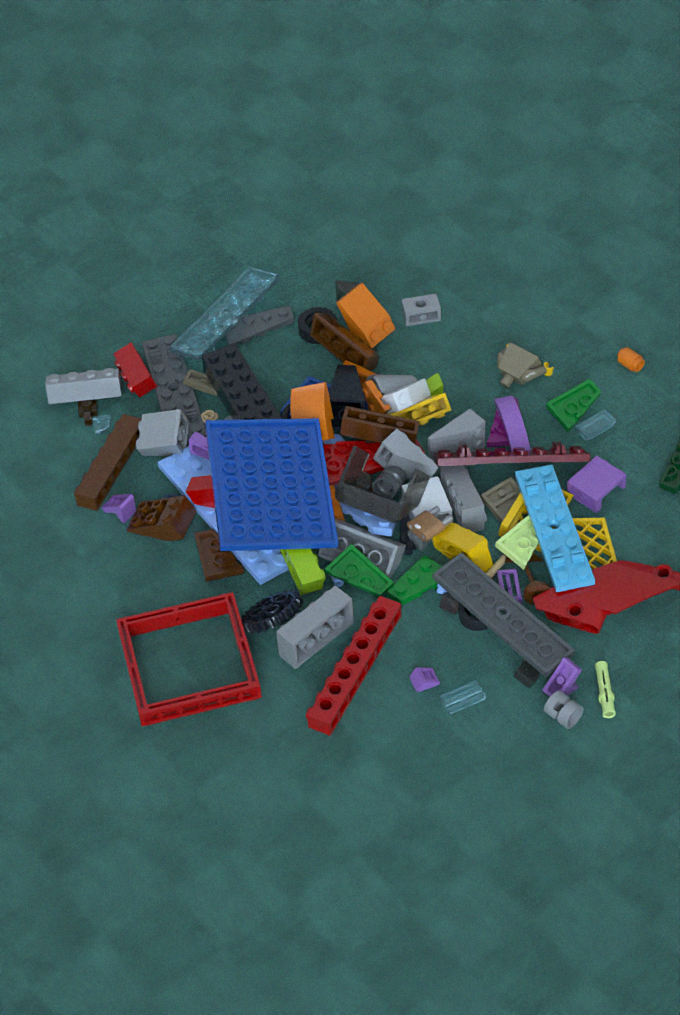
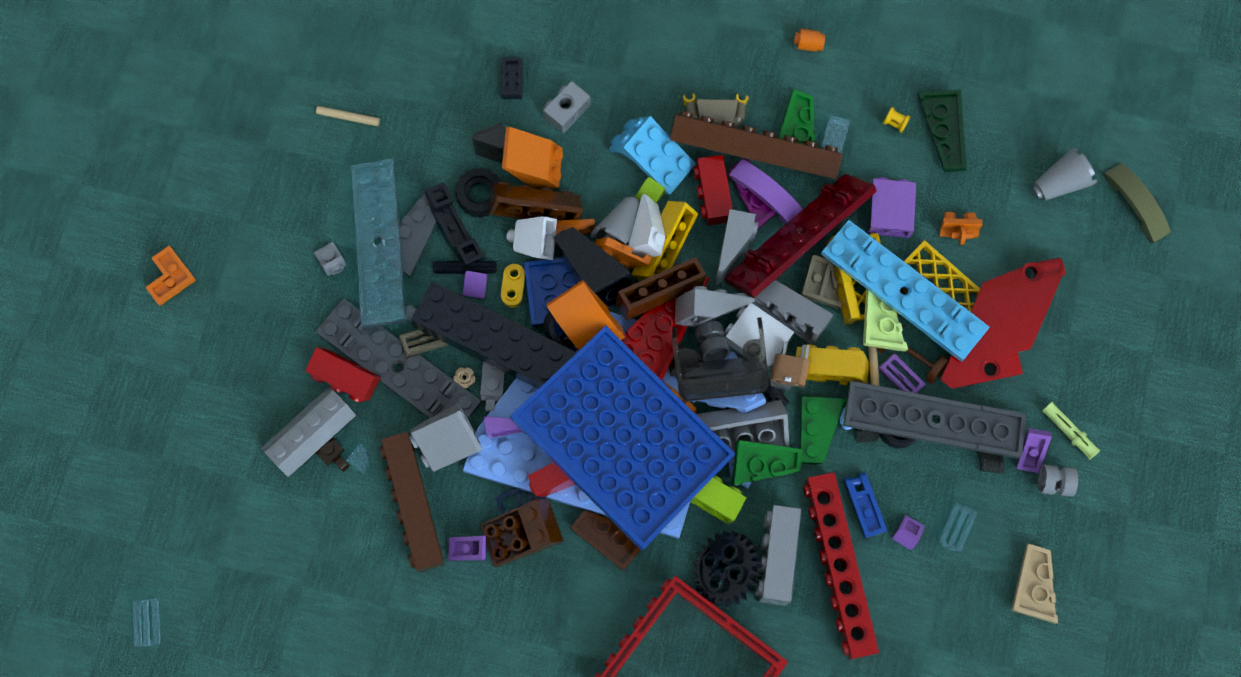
camera: 45 degrees left, 25 degrees up
none -> orange plate [145,245,196,306]
none -> light grey bracket [314,242,347,276]
none -> tan bar [316,106,380,127]
none -> black slope [425,182,485,266]
none -> black axle [432,261,497,274]
none -> medium lavender slope [463,271,488,299]
none -> black plate [501,57,523,99]
none -> yellow plate [501,264,526,308]
none -> white torso [507,216,557,260]
none -> medium azure bracket [608,116,696,195]
none -> reddish brown brick [669,110,843,179]
none -> red brick [693,155,733,226]
none -> blue plate [843,472,887,539]
none -> yellow bush [883,107,911,133]
none -> orange hips [939,212,983,245]
none -> tan wing [1011,544,1058,624]

